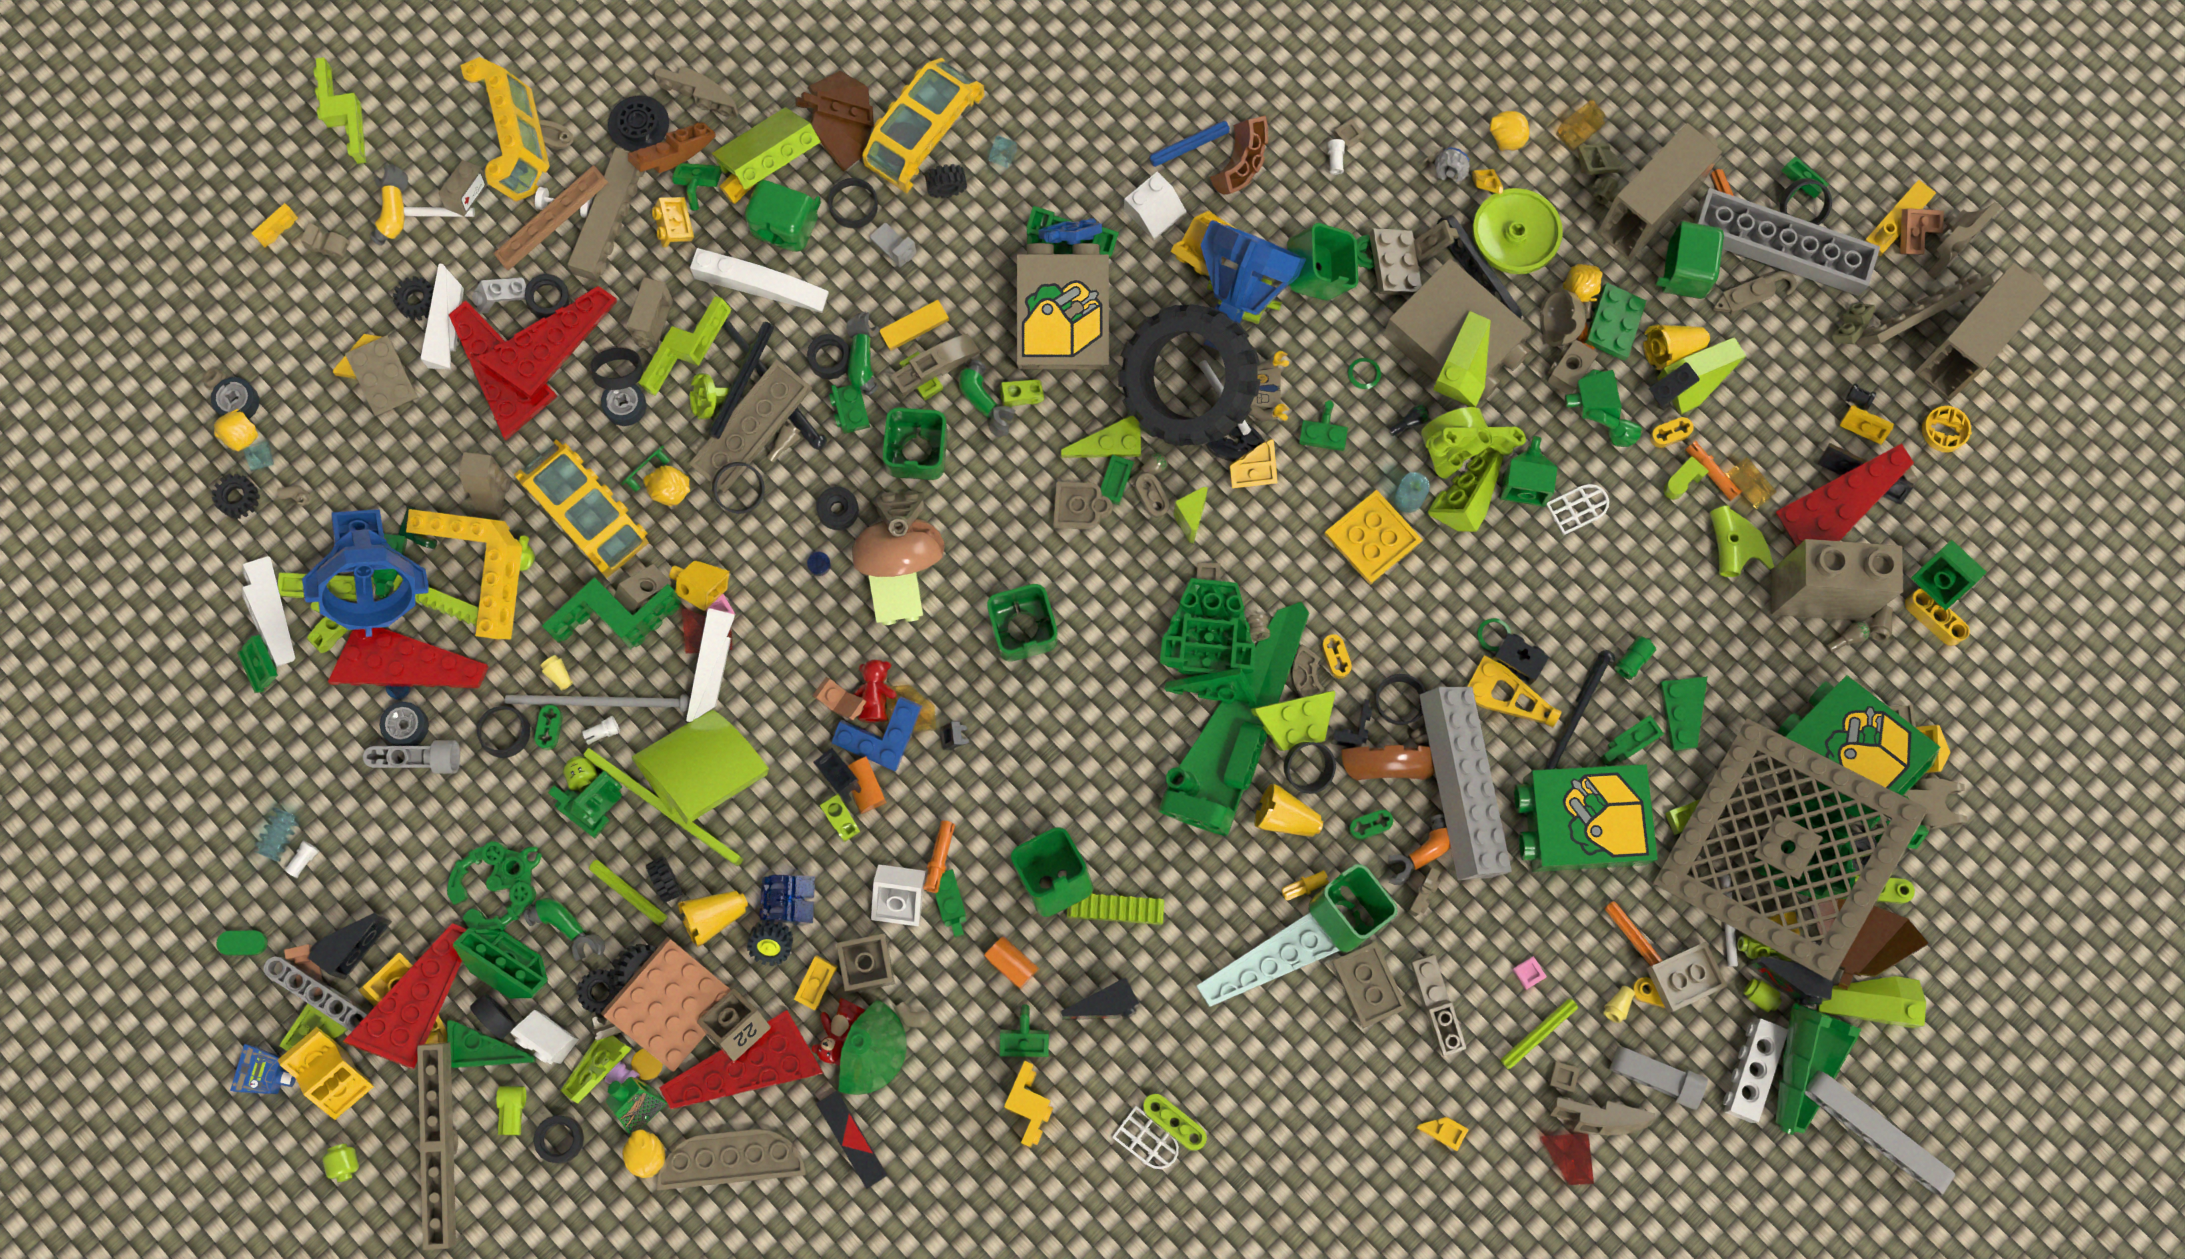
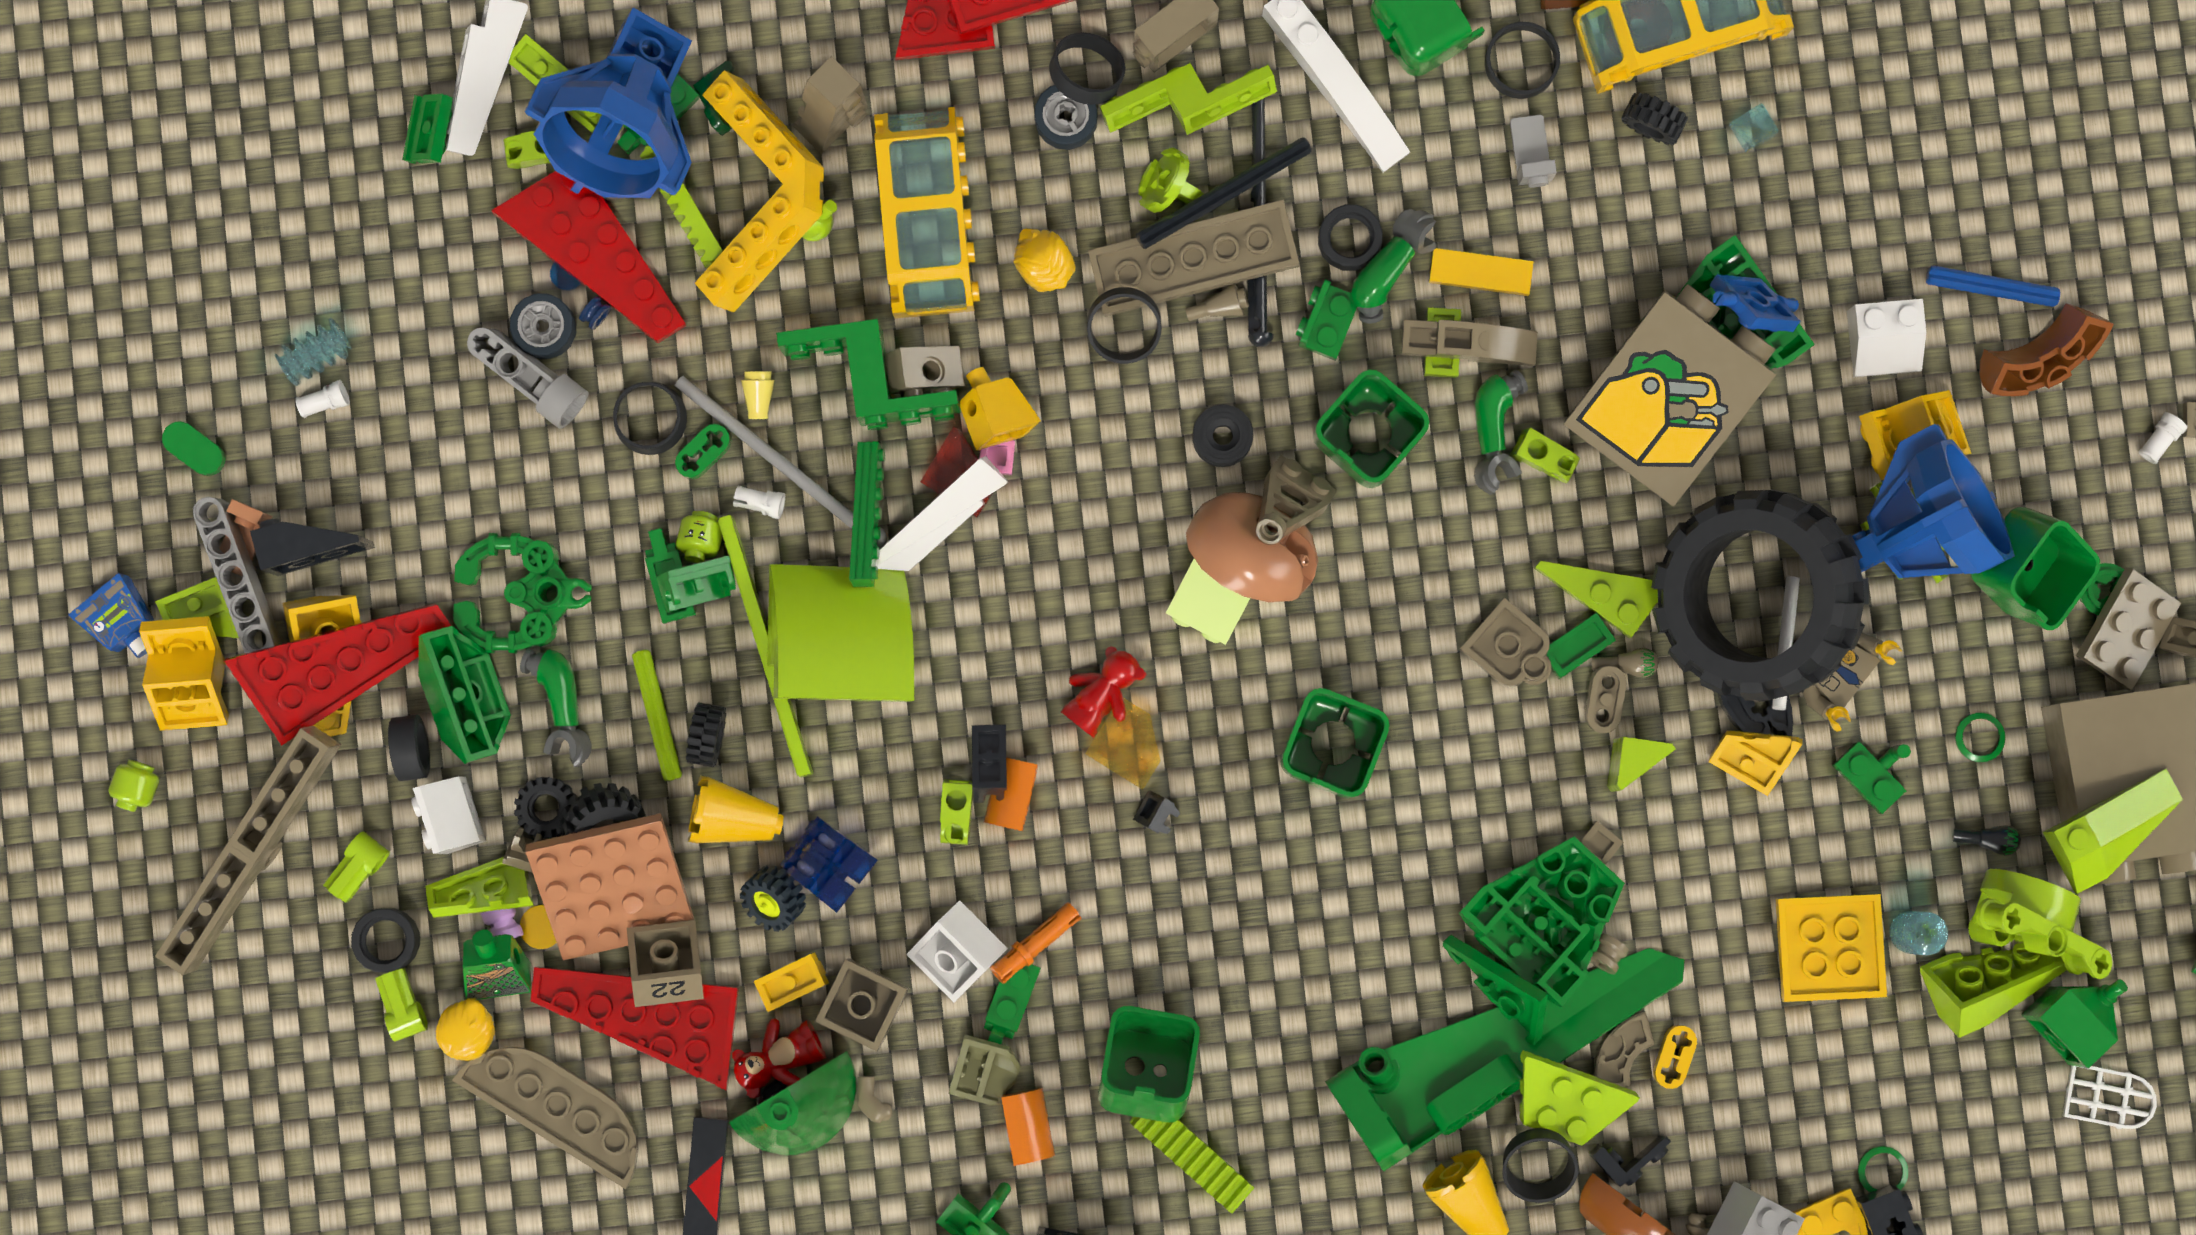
camera: 45 degrees right, 10 degrees up
green wing [447,1020,536,1068] -> none
green piece [621,445,670,493] -> none
clear blue tile [807,552,831,576] -> none
nougat bracket [812,677,866,720] -> none
blue plate [831,697,922,771] -> none
black tyre [1376,674,1426,725] -> none
none -> lime piece [375,968,428,1042]
none -> dark blue bush [579,296,611,330]
none -> green piece [849,441,885,587]
none -> olive slope [948,1035,1021,1106]

